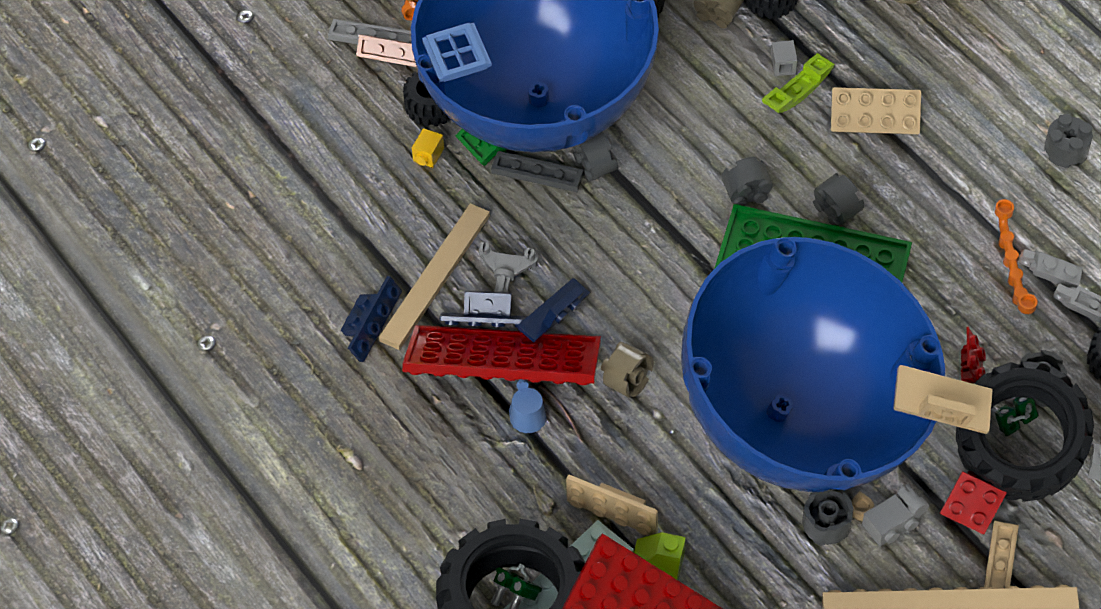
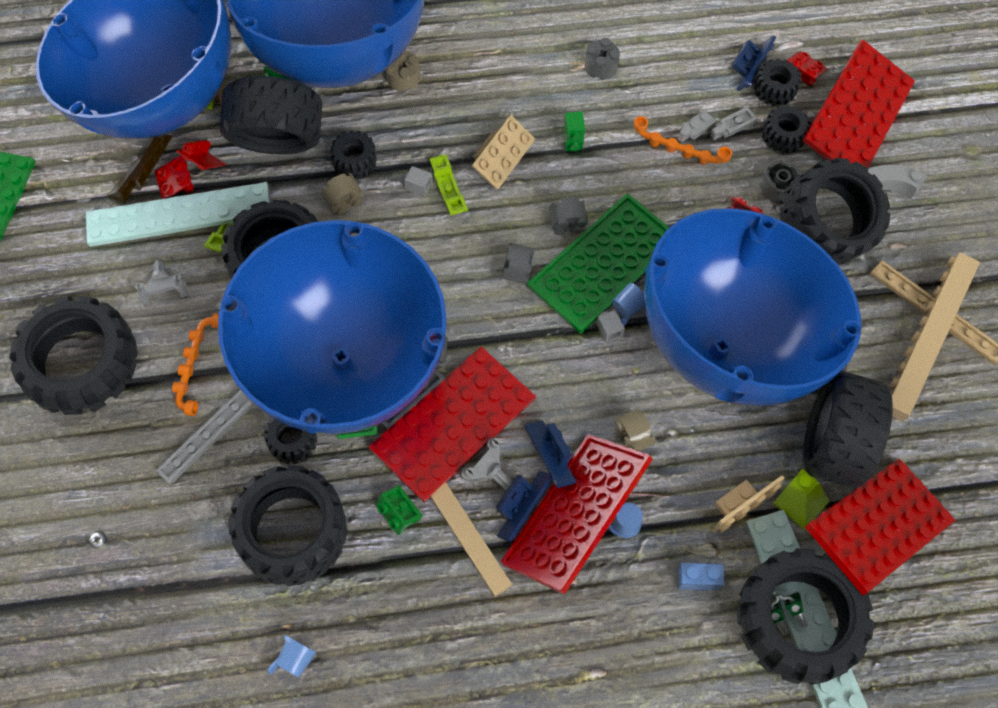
camera: 65 degrees left, 10 degrees up
dark blue bracket [341,276,402,362] -> none
plate [356,34,417,67] -> none
yellow brick [412,128,444,168] -> none
medium blue piece [422,23,492,82] -> none
tan bracket [894,365,992,434] -> none
red hinge [940,471,1007,535] -> none
none -> black tyre [228,465,347,586]
none -> medium blue hat [267,635,316,678]
none -> red plate [369,346,536,503]
none -> green bracket [375,485,423,535]
none -> green brick [563,111,586,151]
none -> medium blue brick [678,563,724,590]
none -> black tyre [803,371,893,488]

